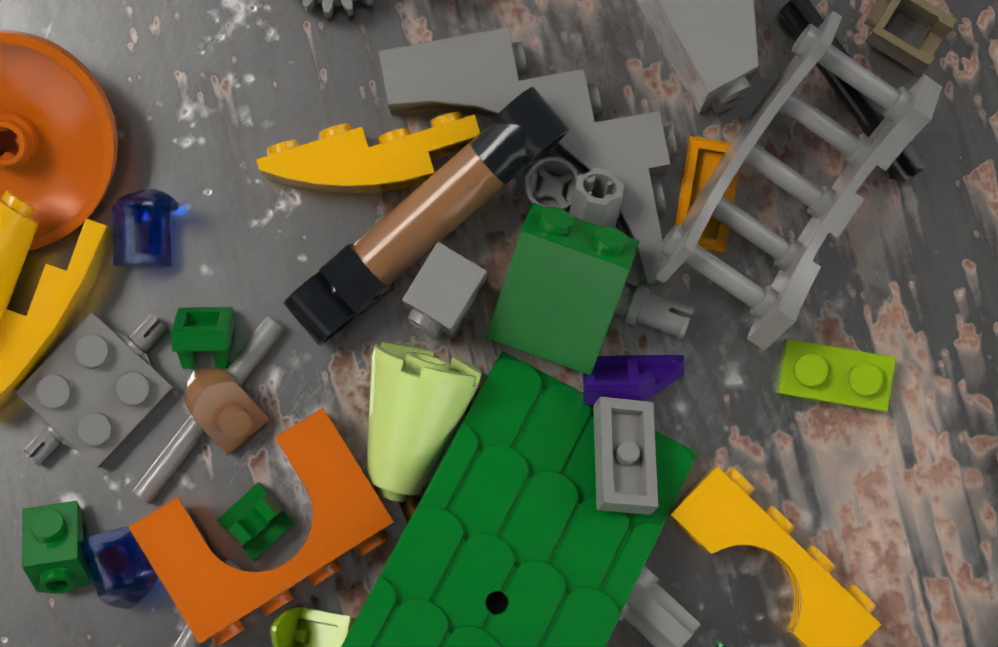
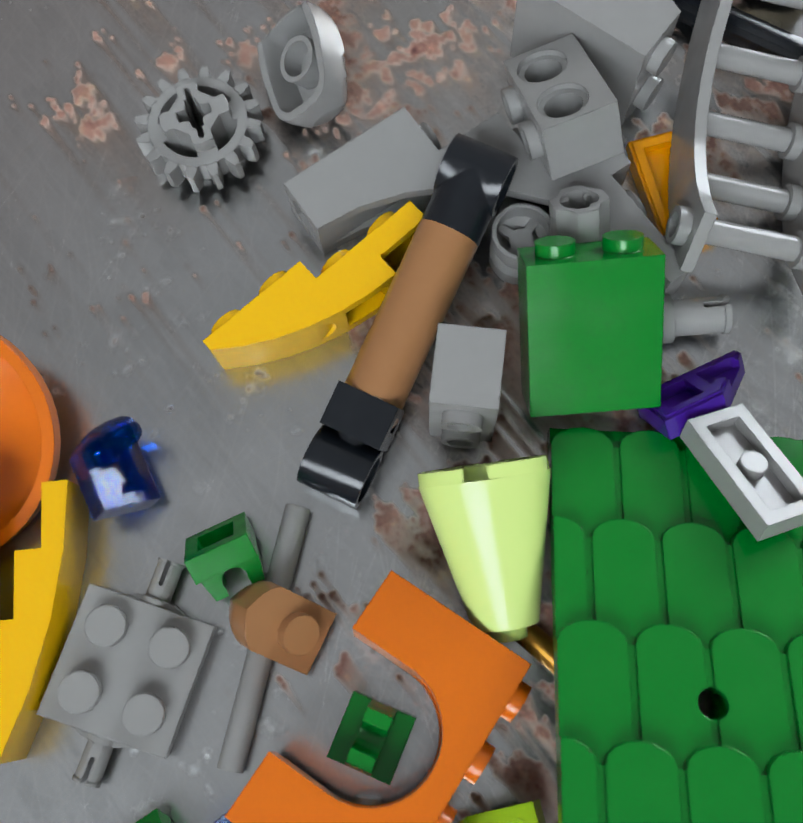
camera: 20 degrees left, 10 degrees down
none -> light grey brick [500,34,624,181]

